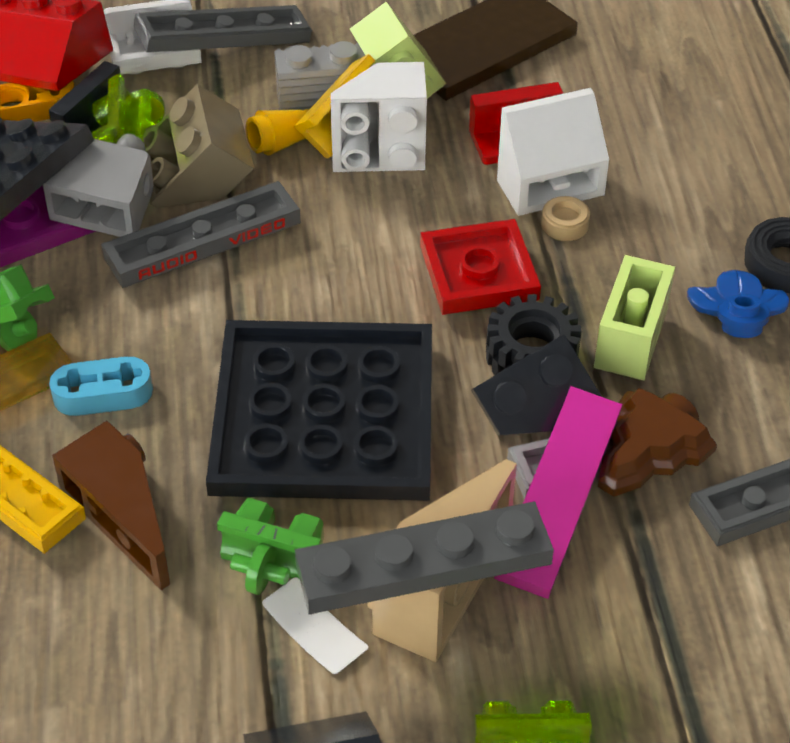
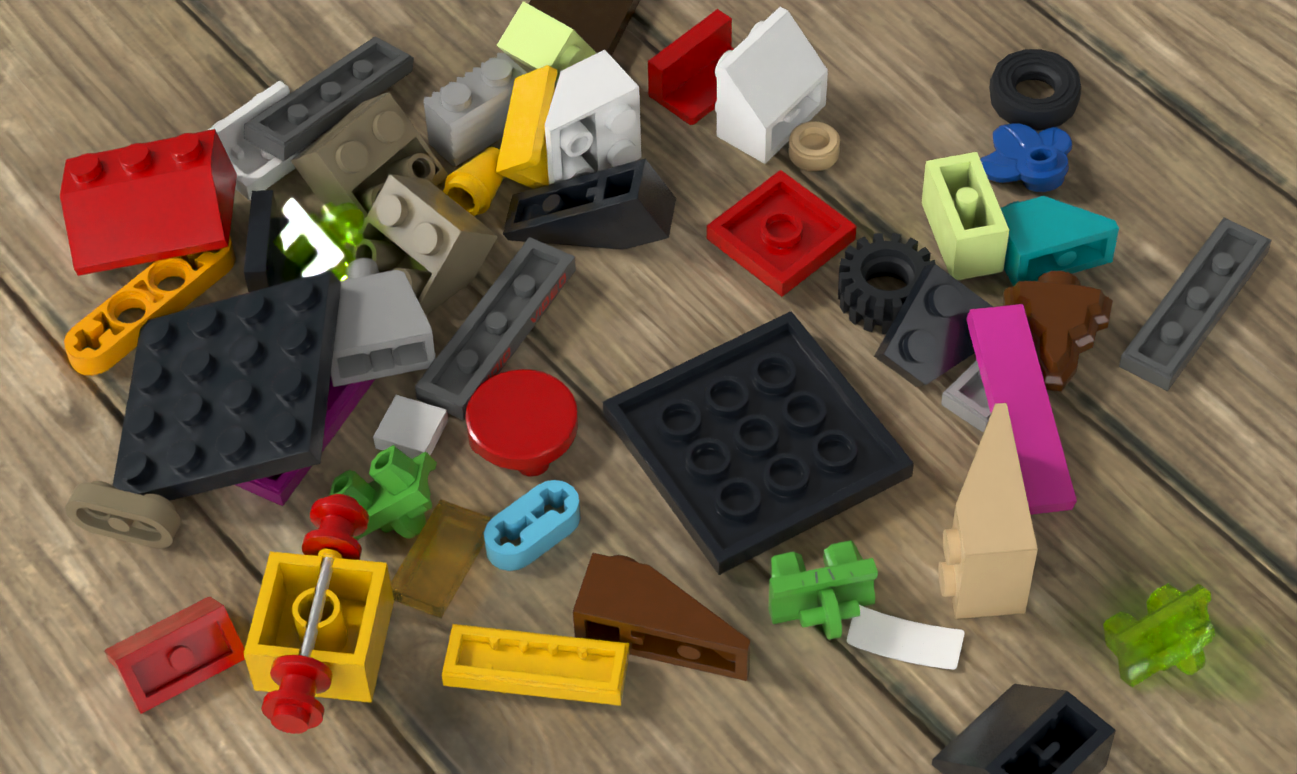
camera: 30 degrees left, 5 degrees up
dark grey plate [295,501,554,615] -> none
none -> dark tan slope [291,92,448,228]
none -> white tile [373,395,448,459]
none -> red tile [466,369,578,477]
none -> black slope [503,158,676,250]
none -> teal slope [1000,196,1119,286]

